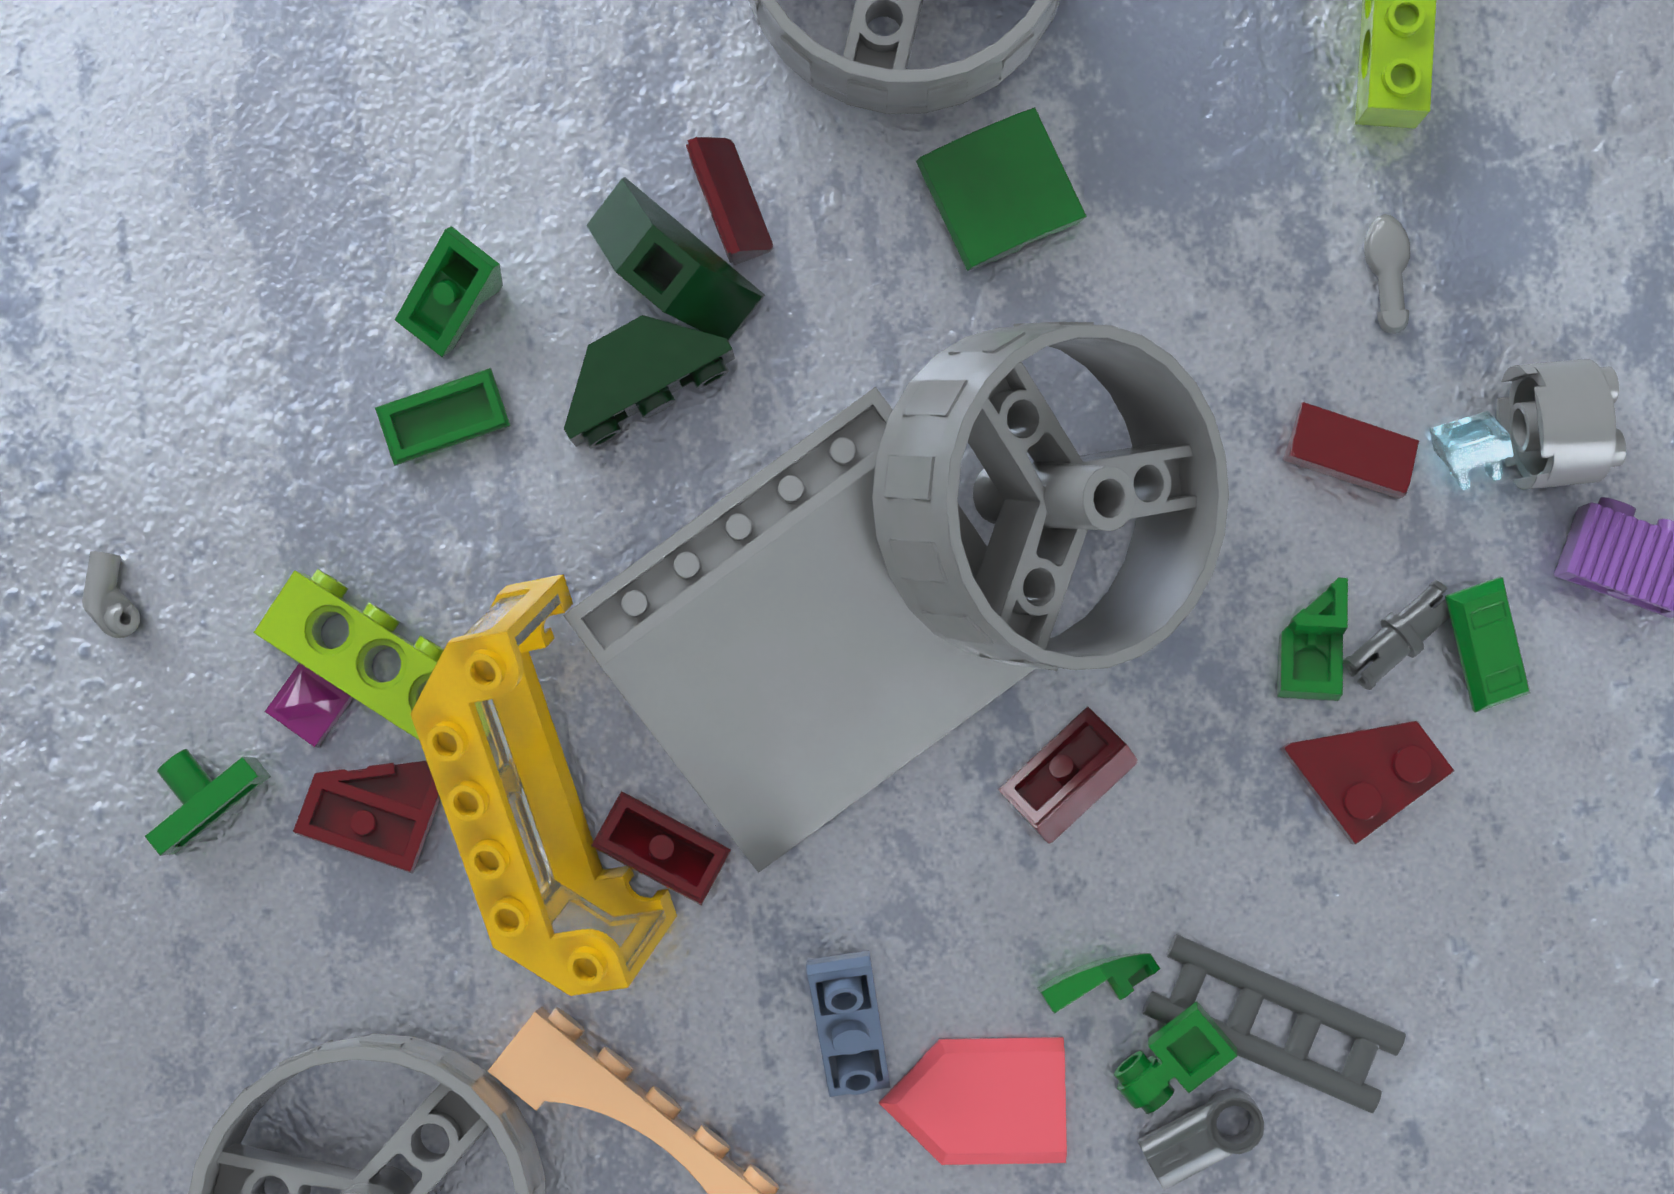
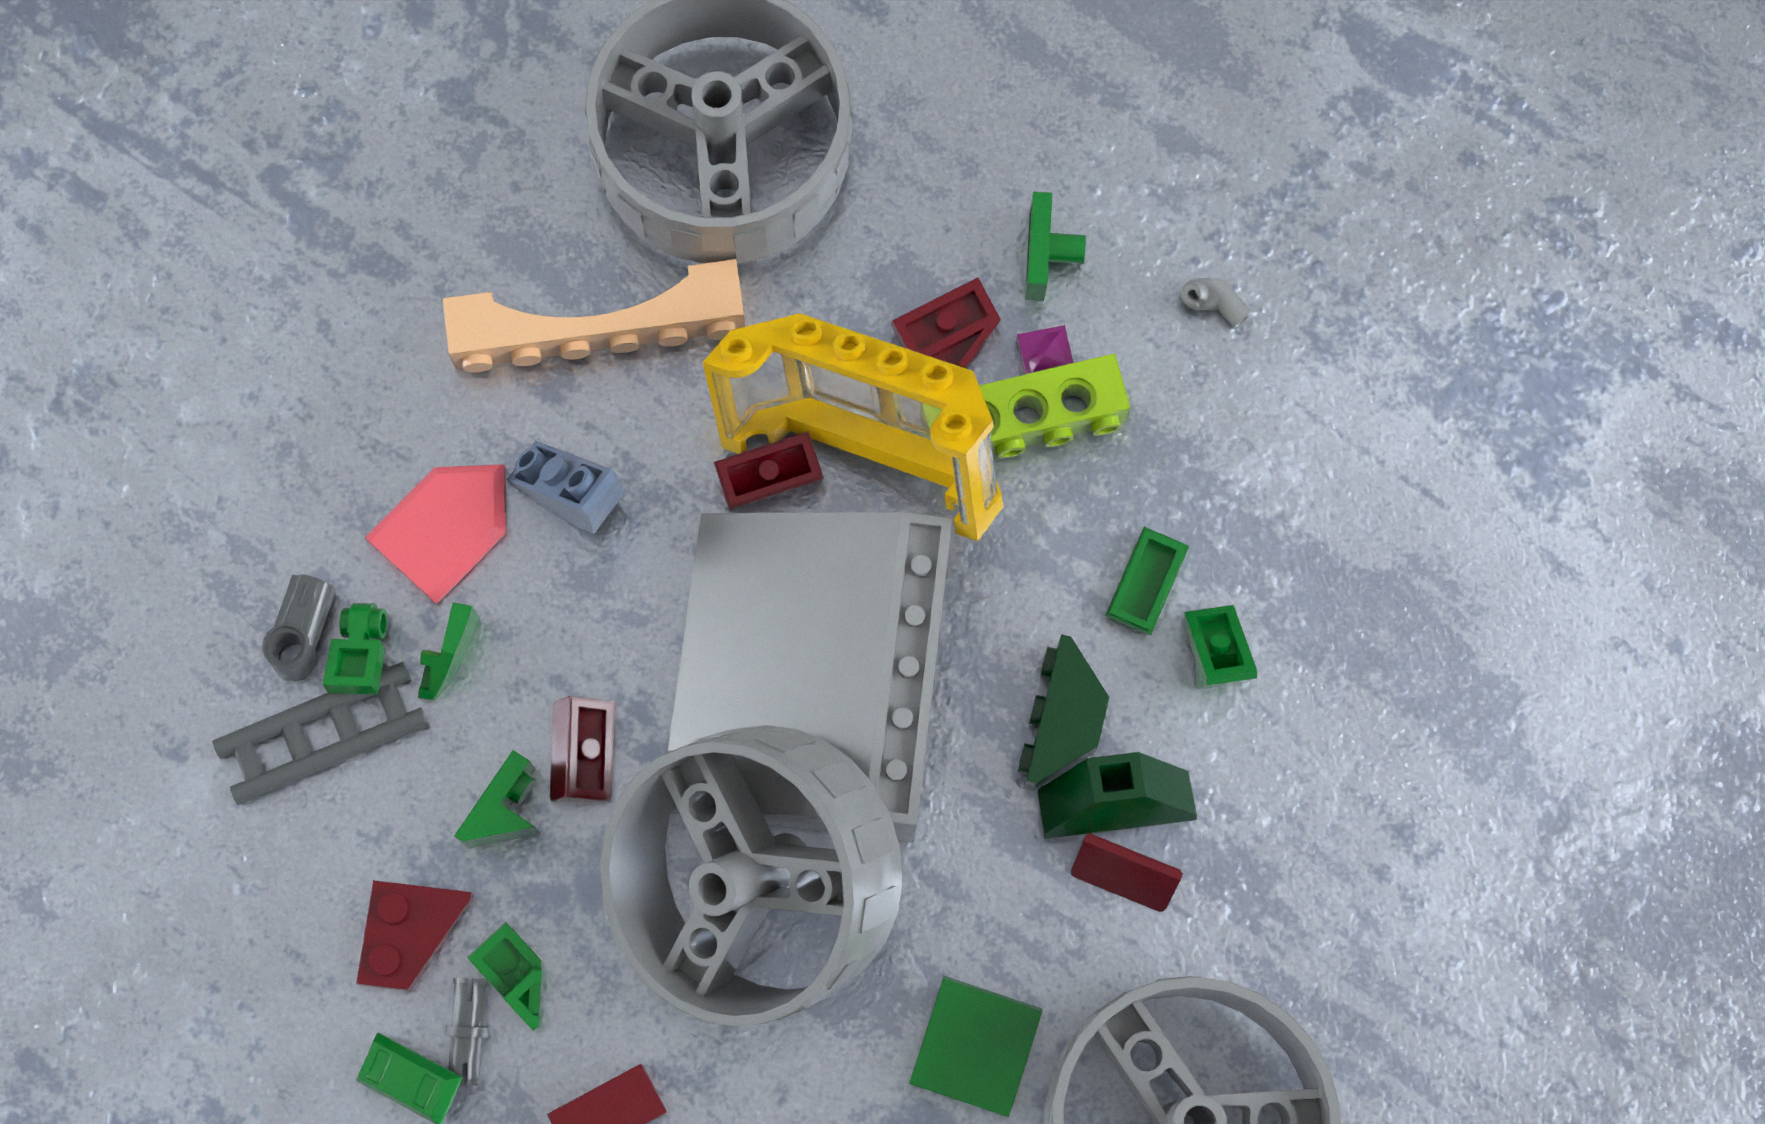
camera: 125 degrees right, 10 degrees down
none -> green slope [454,750,540,848]

